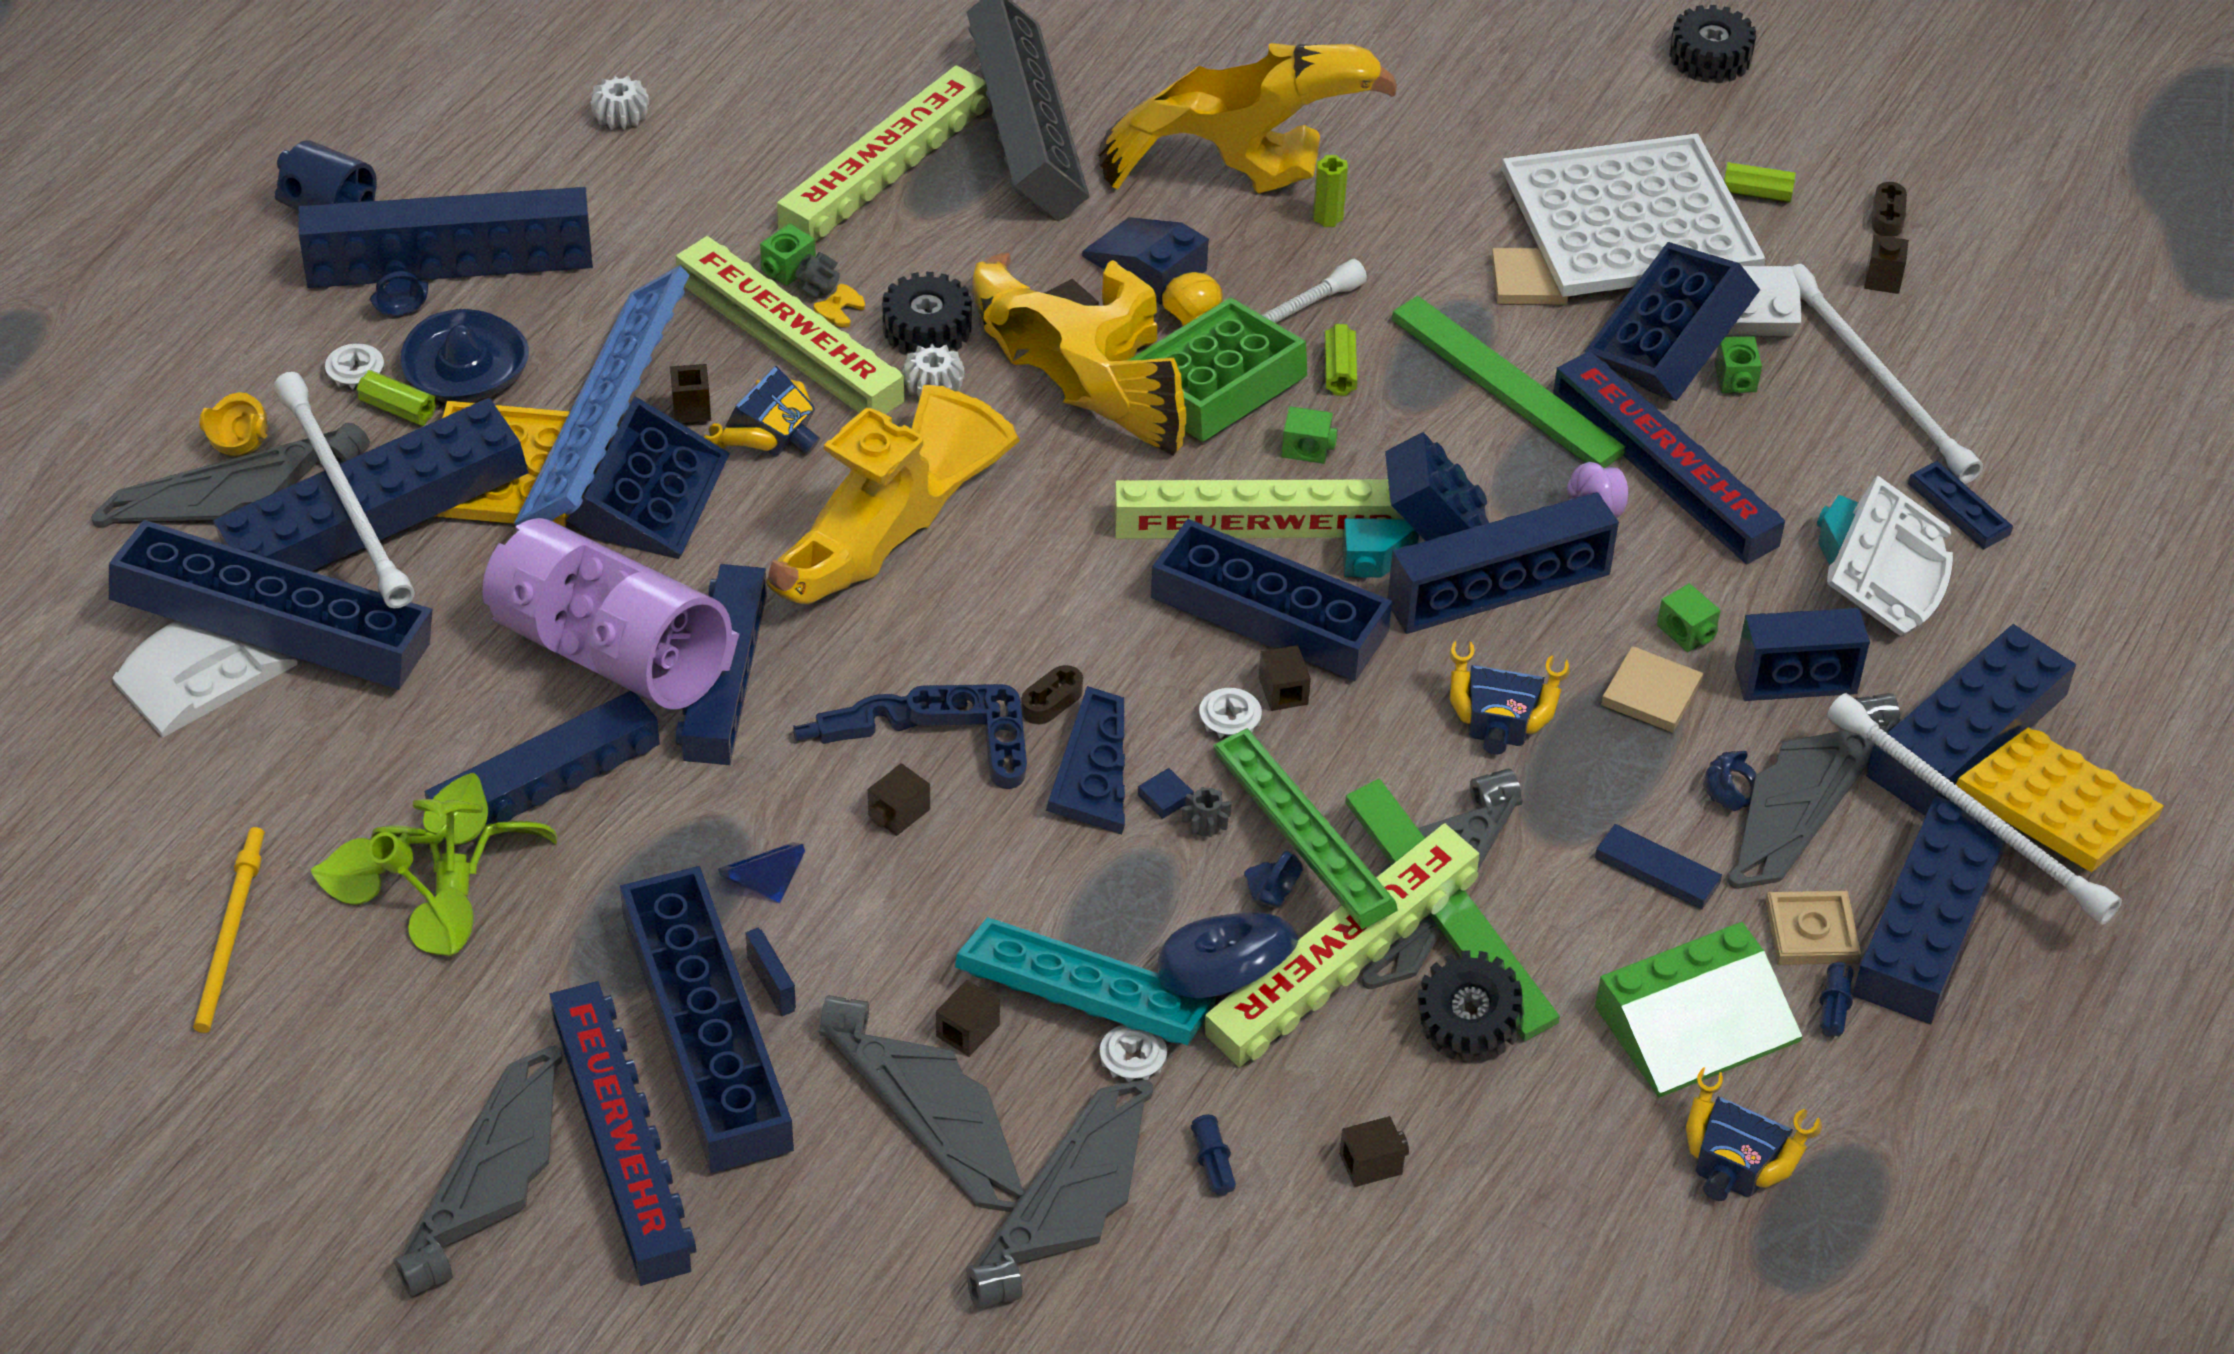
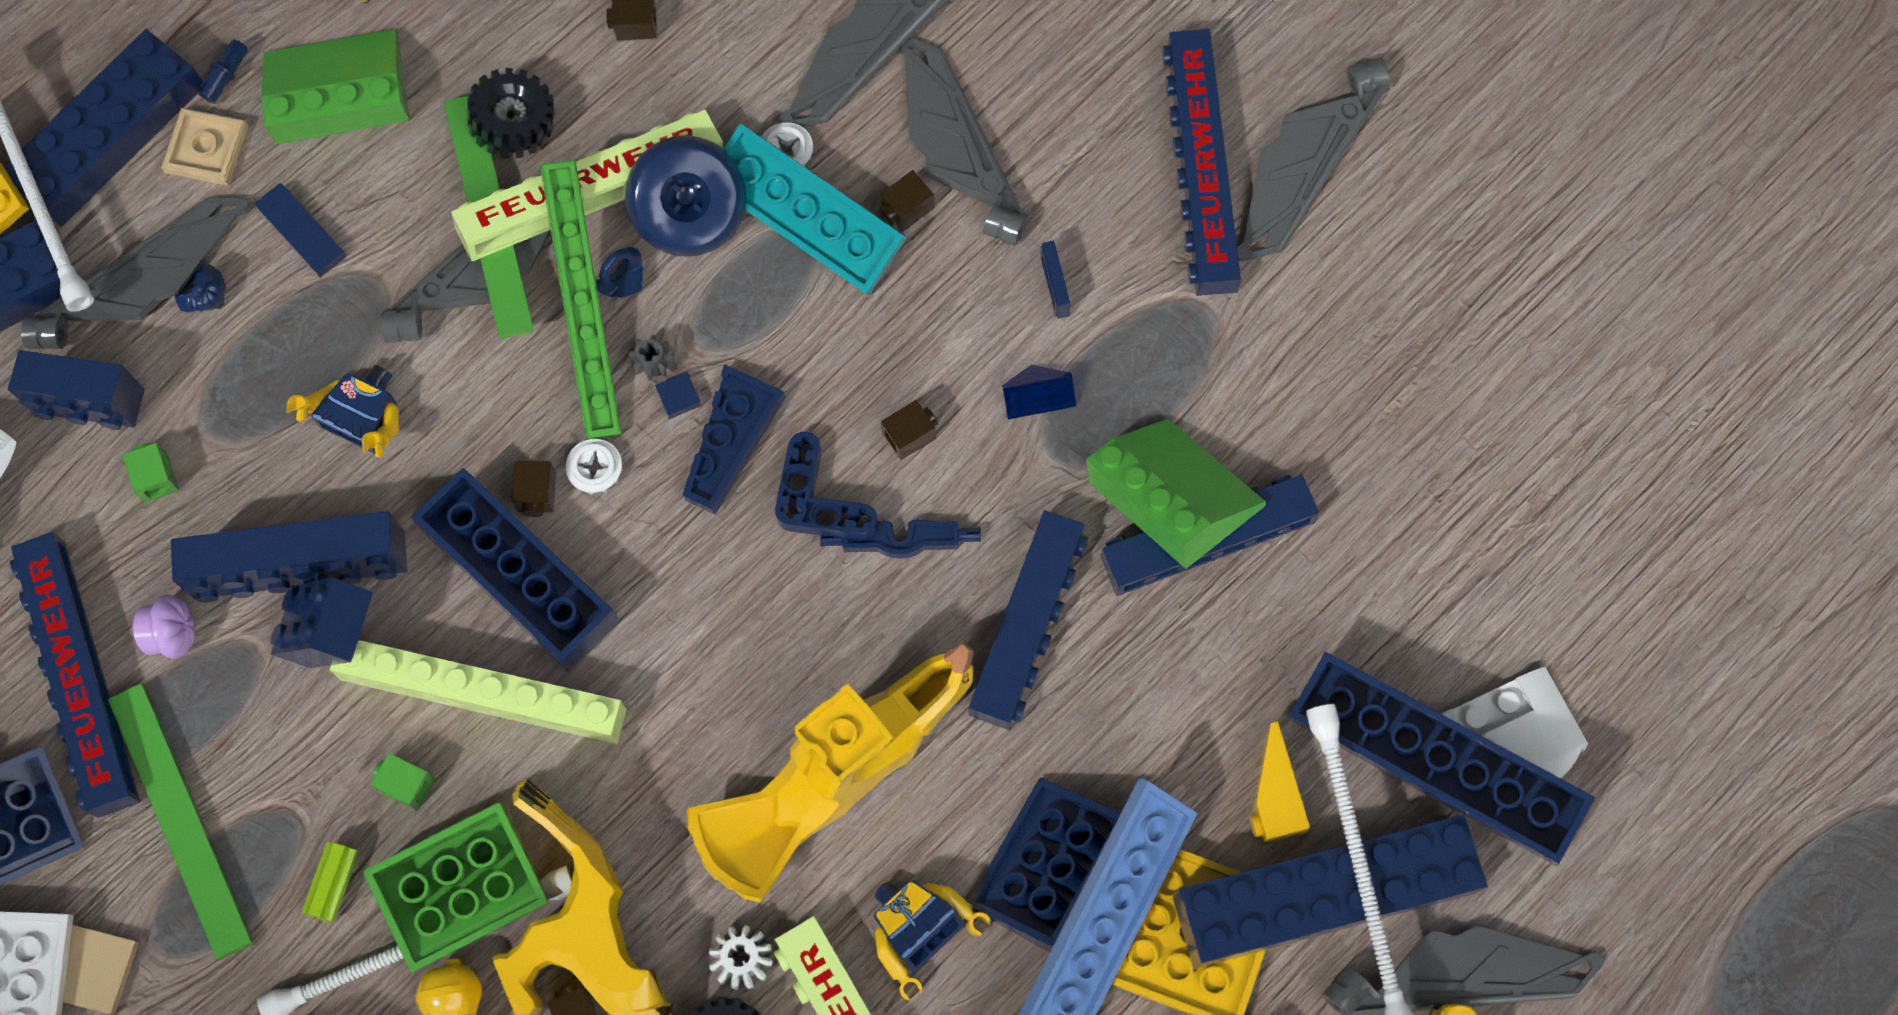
camera: 160 degrees left, 25 degrees up
yellow bar [193,827,265,1033] -> none
lime plant [311,773,488,956] -> none
lime plant [370,799,557,896] -> none
lavender cylinder [483,518,739,709] -> none
dark blue brick [620,866,794,1173] -> none
dark brown brick [670,364,711,423] -> none
dark brown beam [1021,665,1083,725] -> none
dark blue axle [1191,1114,1236,1196] -> none
teal slope [1342,518,1419,578] -> none
tan tile [1601,646,1704,733] -> none
none -> bright green slope [1086,419,1266,569]
none -> yellow slope [1249,722,1310,845]

